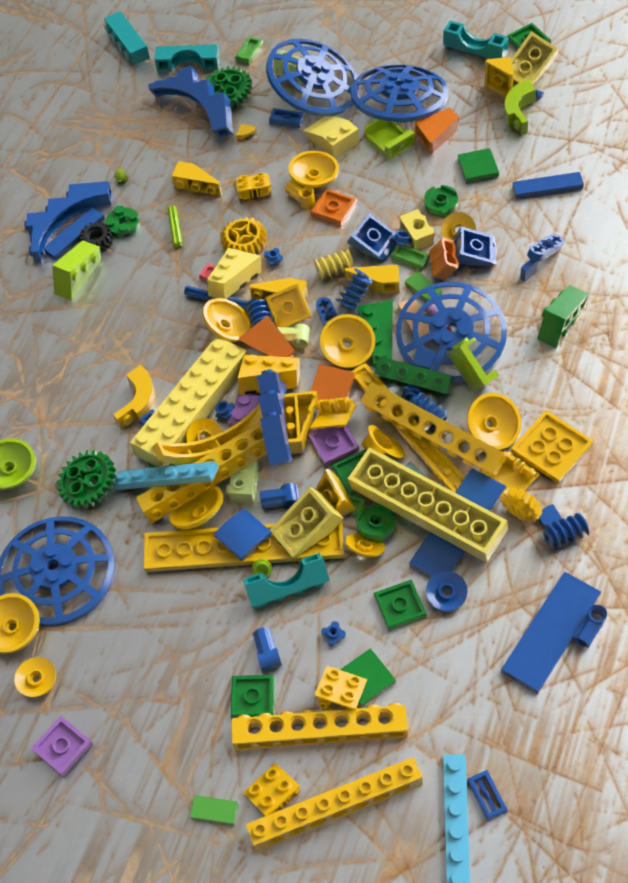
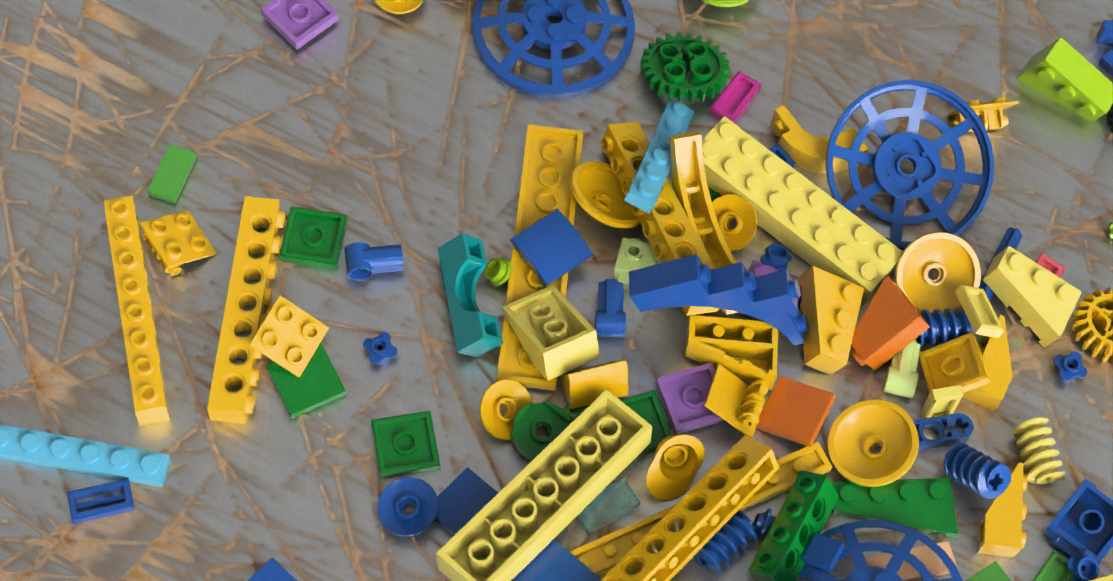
camera: 85 degrees right, 5 degrees up
none -> dark pink tile [708,71,762,123]
none -> blue dish [825,80,994,249]
none -> light yellow tile [919,385,964,419]
none -> yellow hinge [948,97,1019,132]
none -> light yellow tile [955,285,1004,338]

